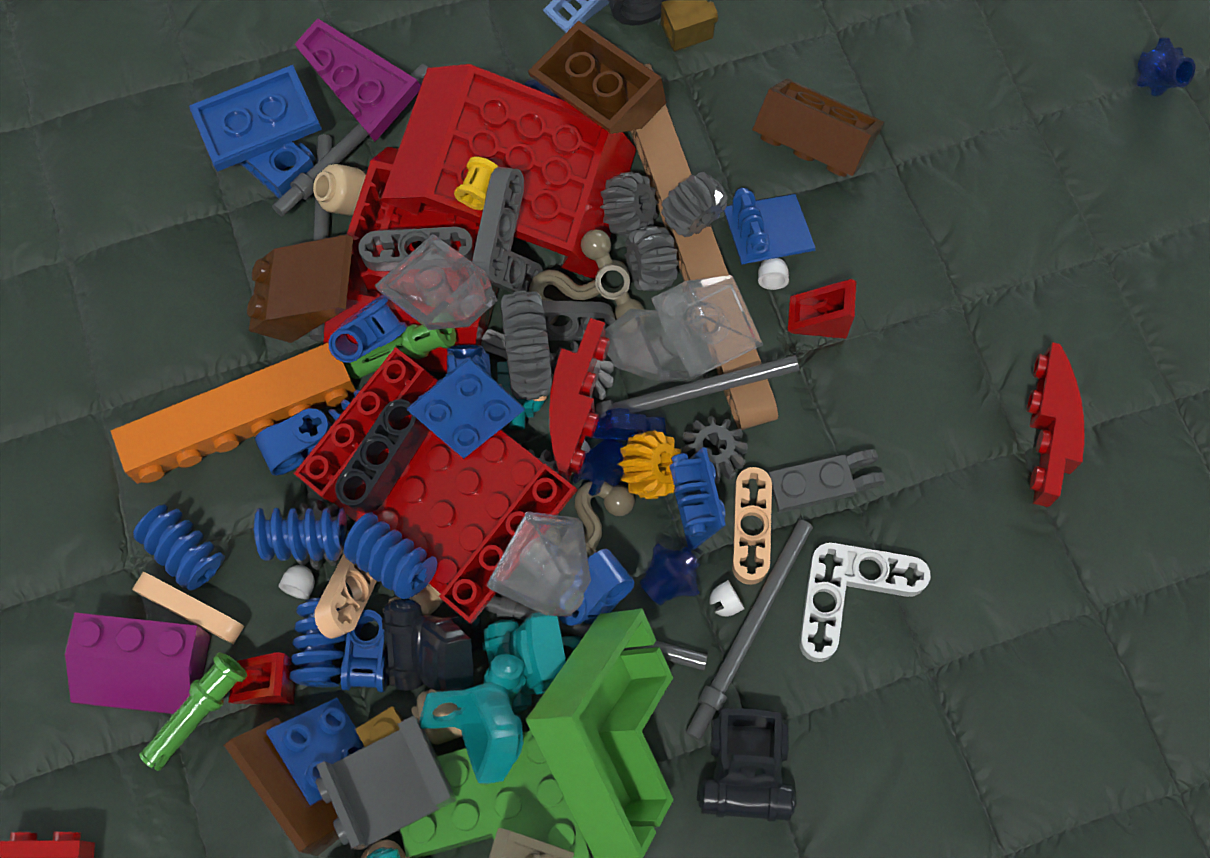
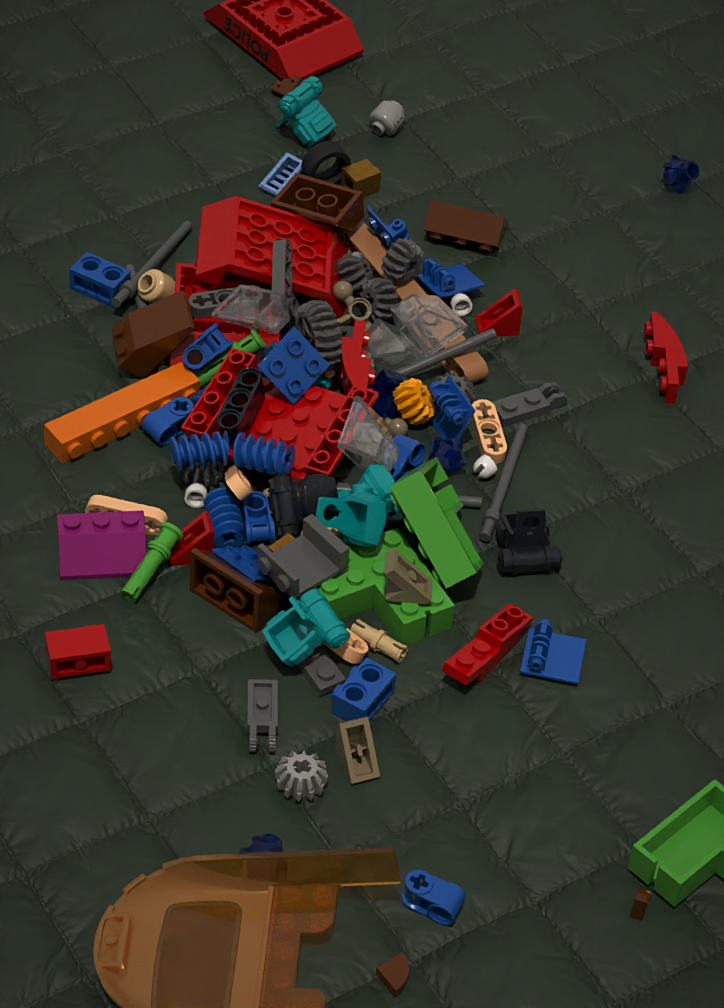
camera: 20 degrees left, 25 degrees down
blue piece [133,504,225,590] -> none
blue tile [189,65,322,172] -> none
magenta wing [295,18,421,142] -> none
yellow bush [454,156,498,210] -> none
white beam [799,543,931,662] -> none
none -> blue hinge [366,206,410,250]

